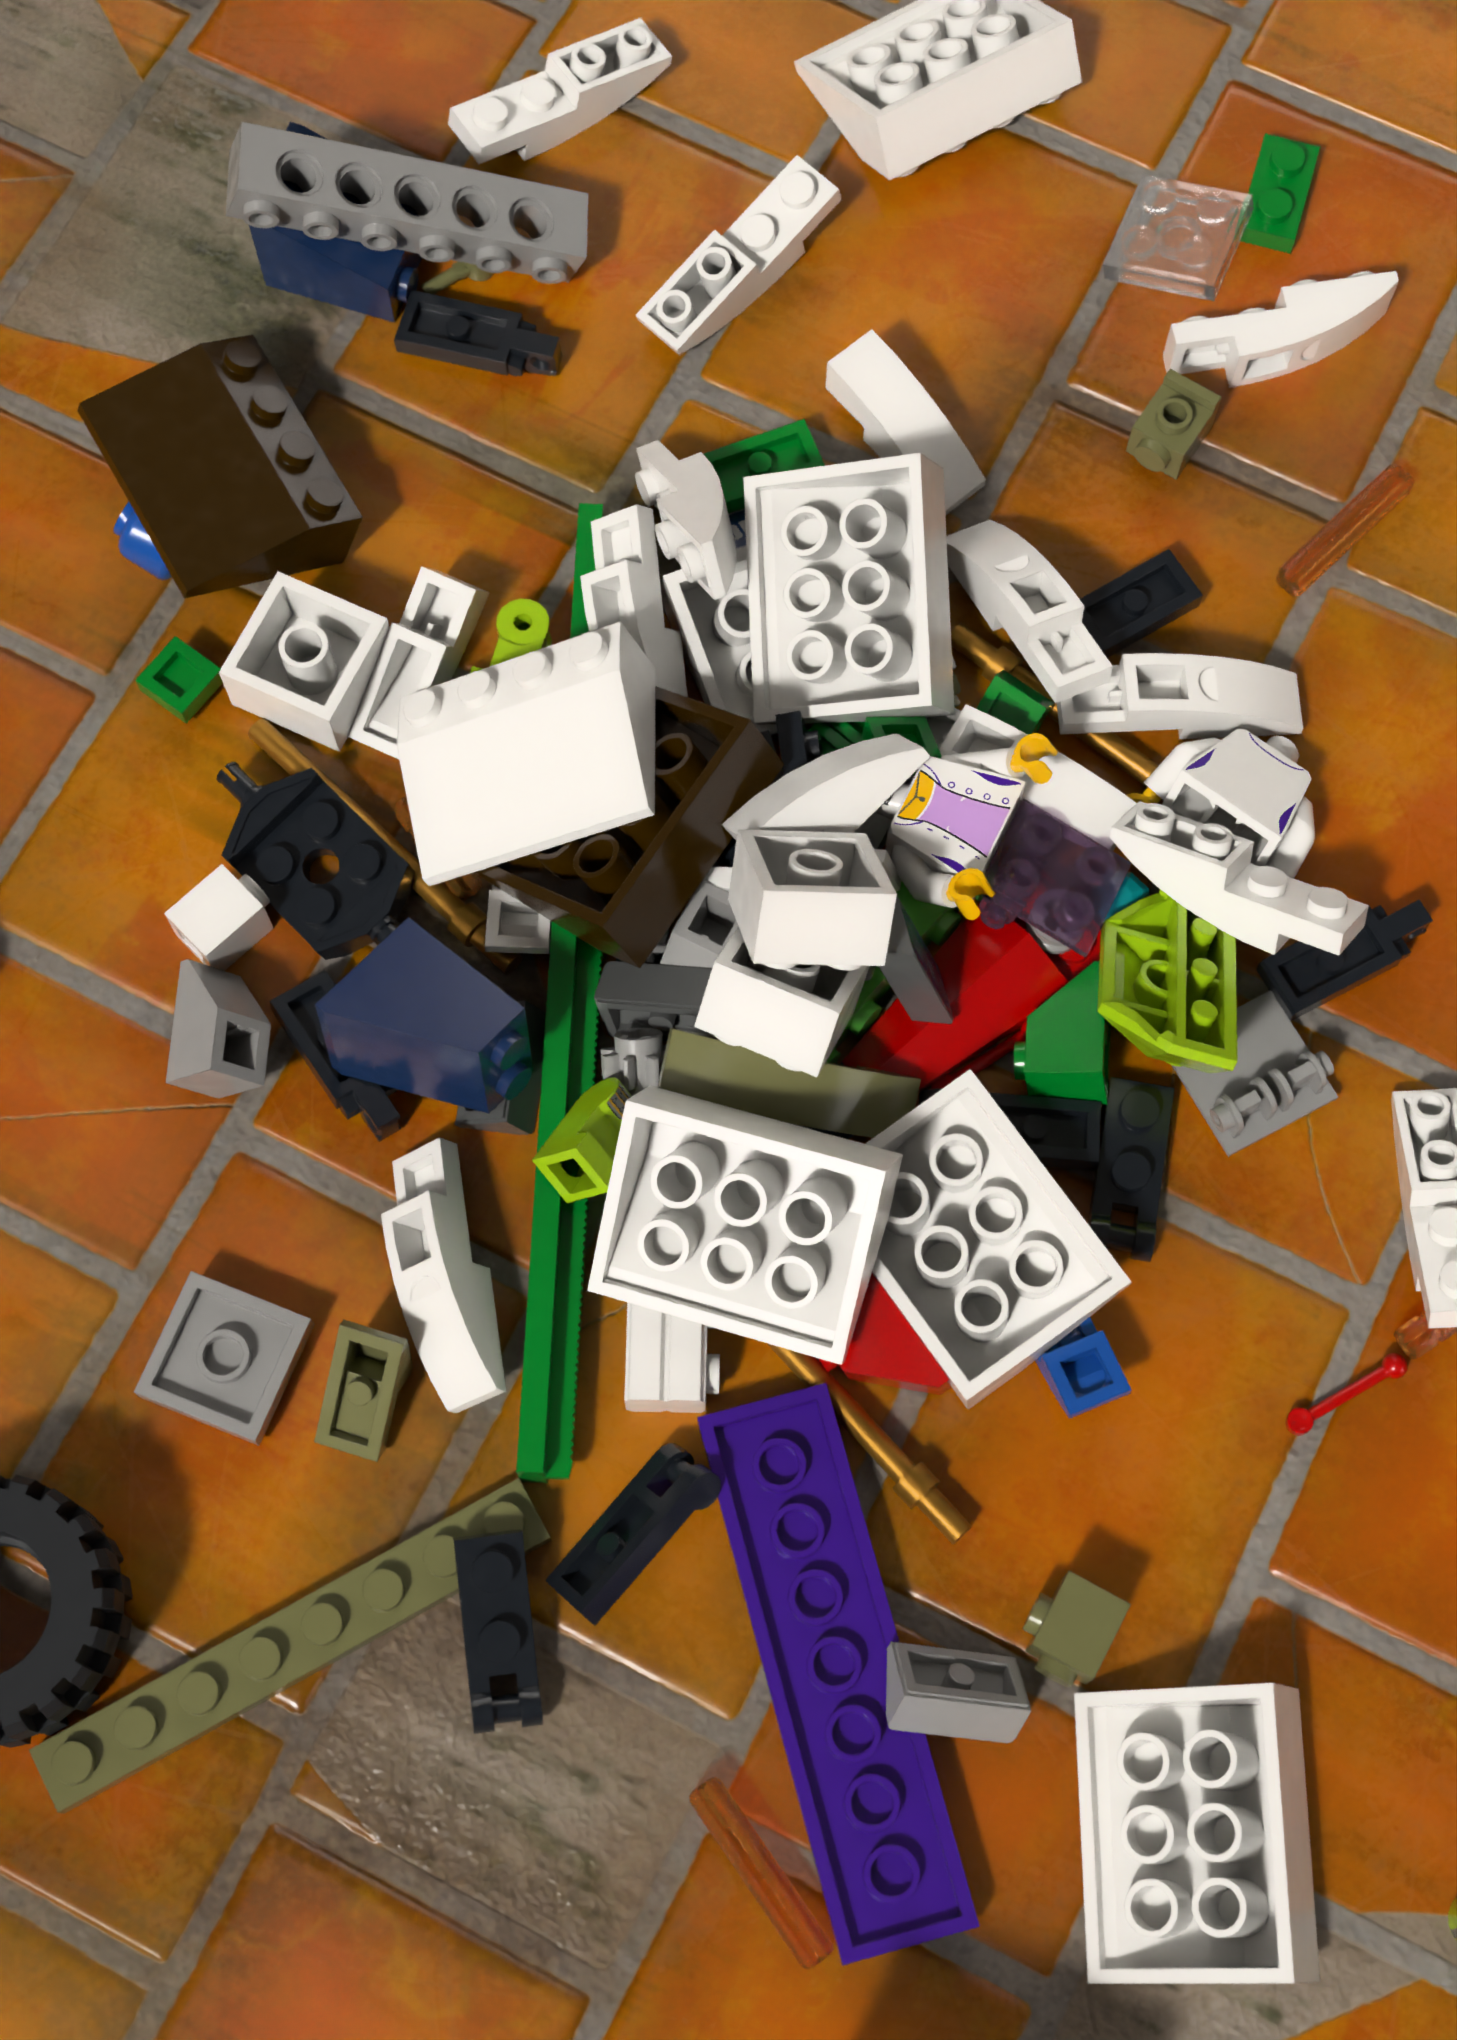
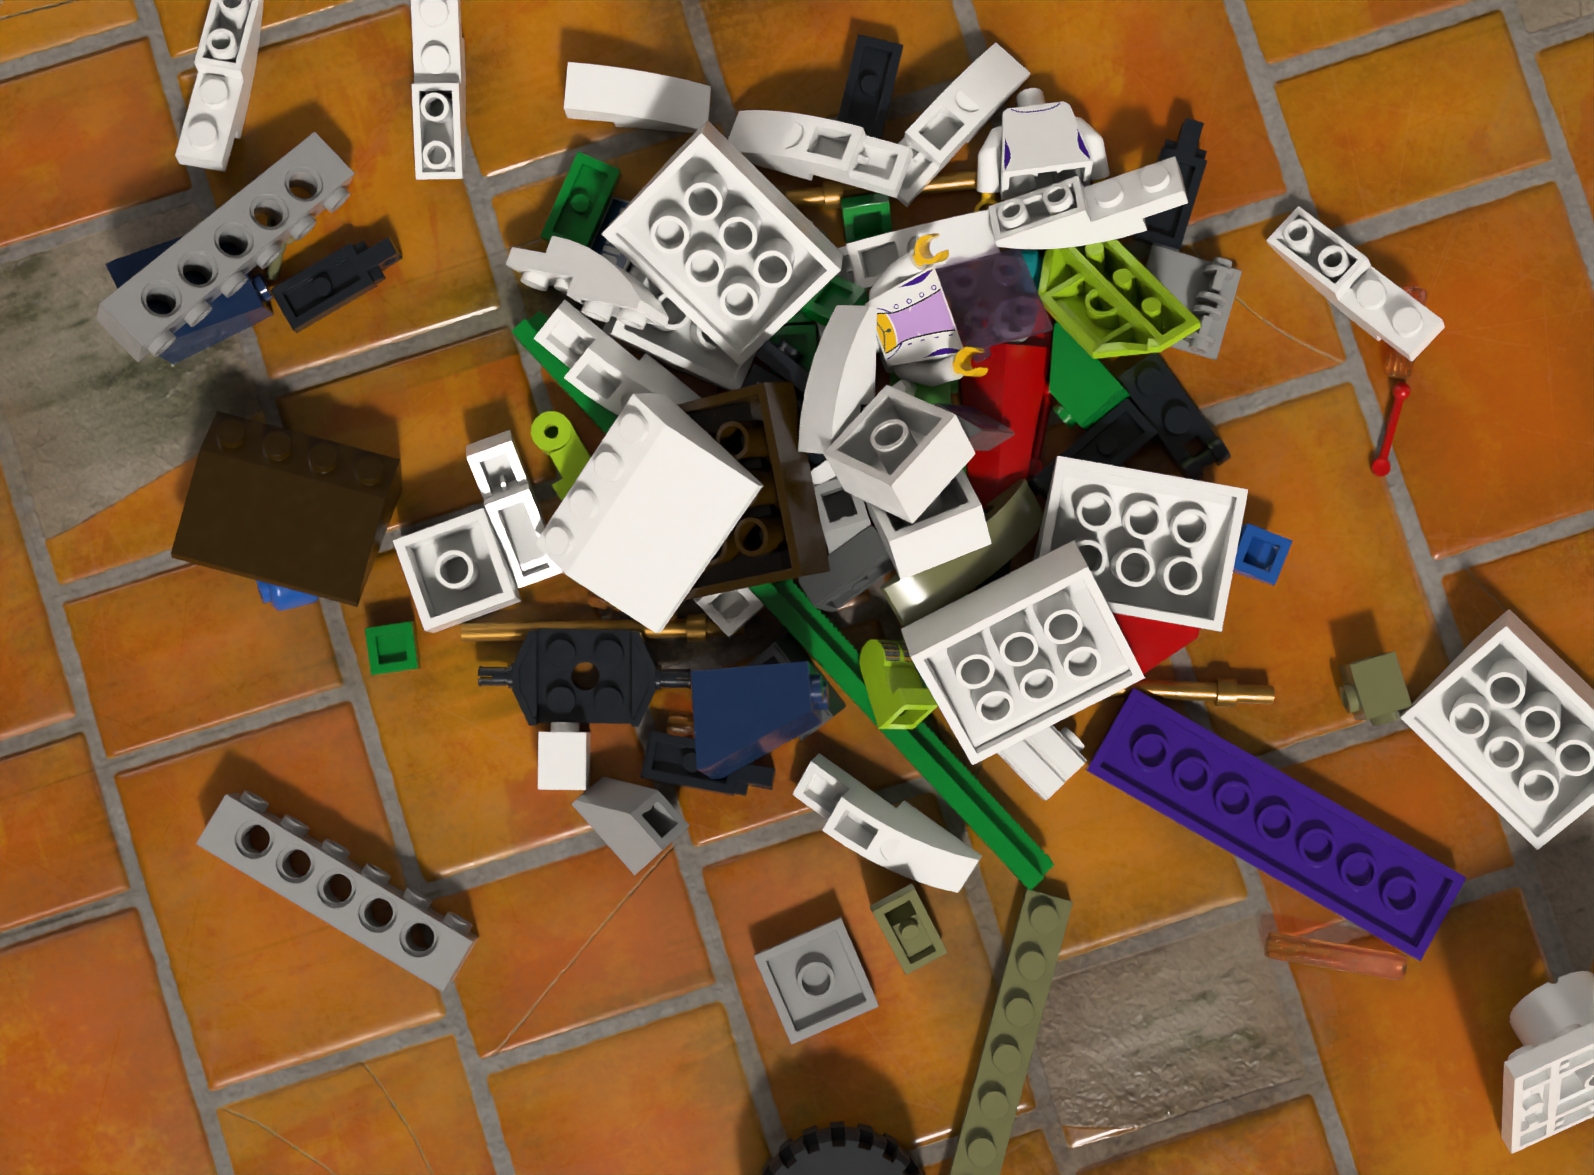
camera: 45 degrees left, 15 degrees up
black plate [453,1529,543,1734] -> none
black plate [545,1443,721,1626] -> none
light grey gear [601,1028,667,1096] -> none
light grey slope [886,1642,1032,1743] -> none

